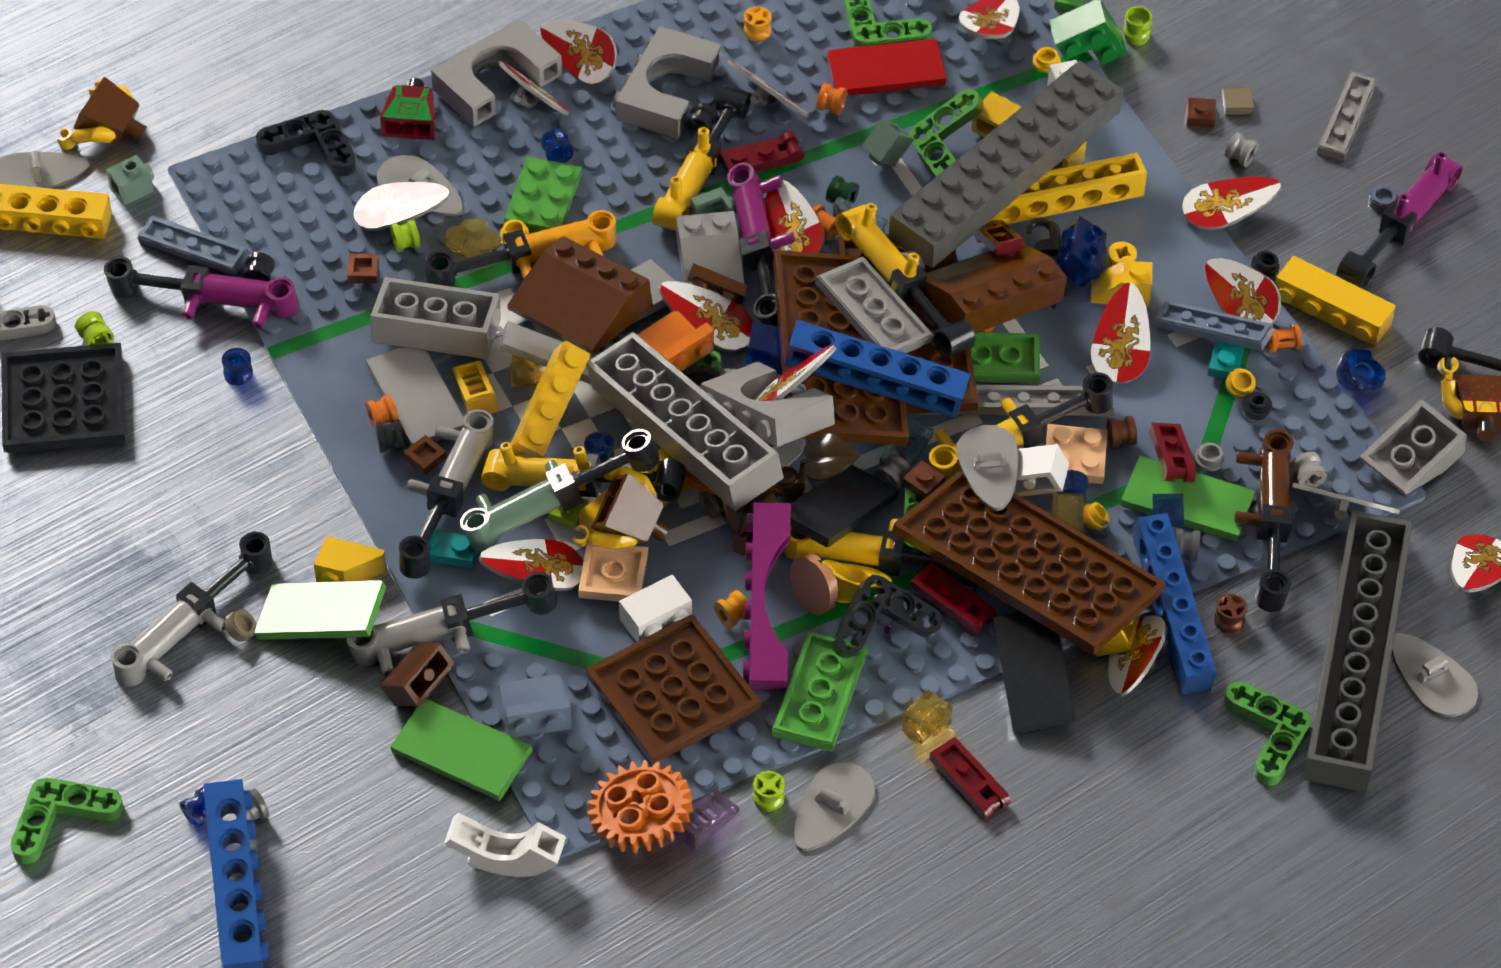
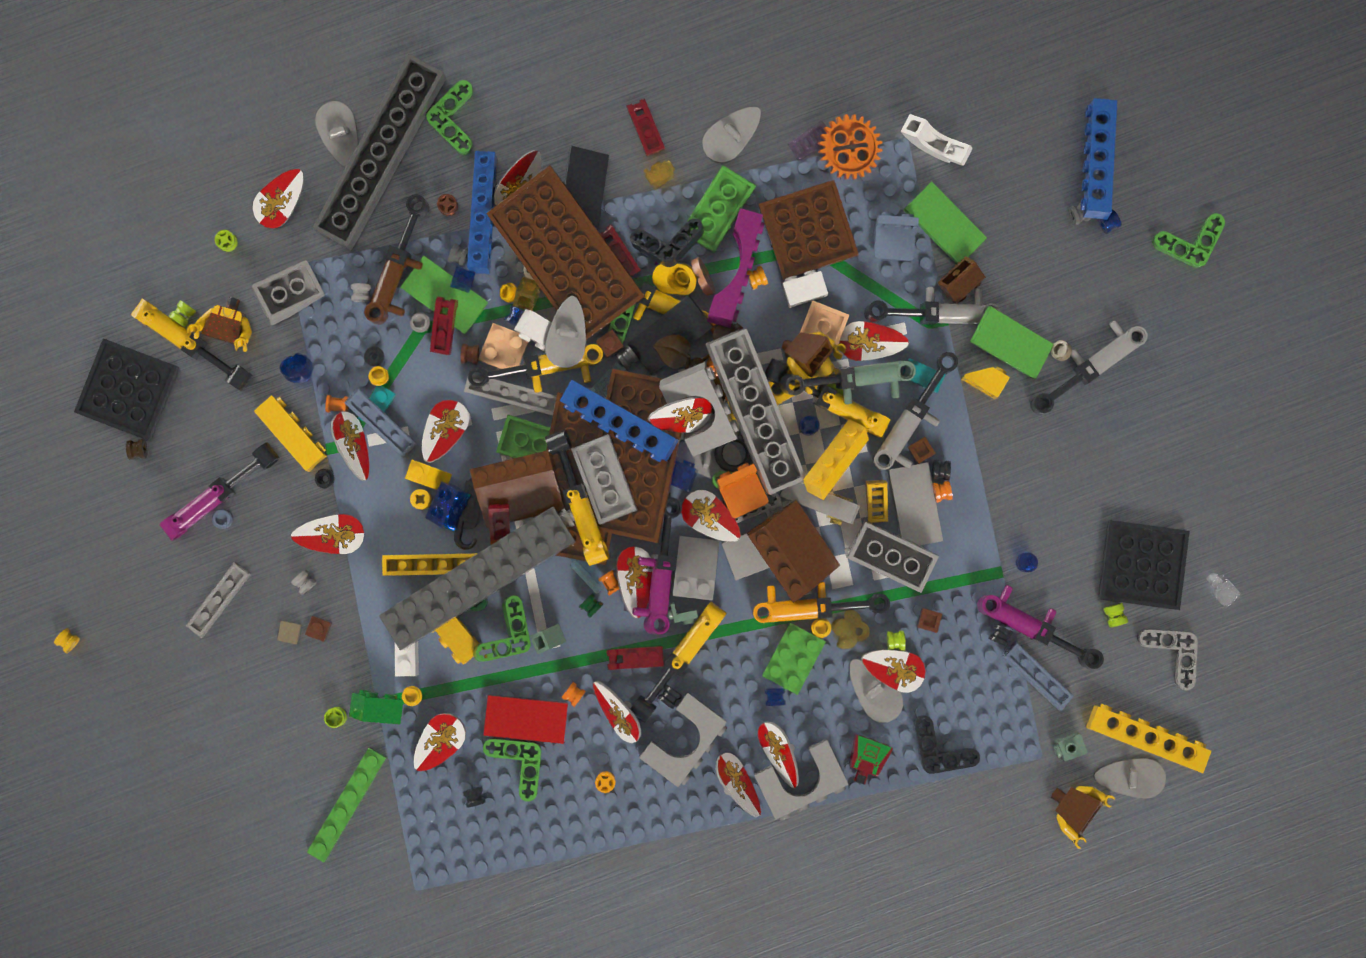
camera: 165 degrees left, 35 degrees up
reddish brown plate [687,263,748,302] -> none
lime wheel [753,771,785,812] -> none
light grey shield [1292,483,1400,520] -> none

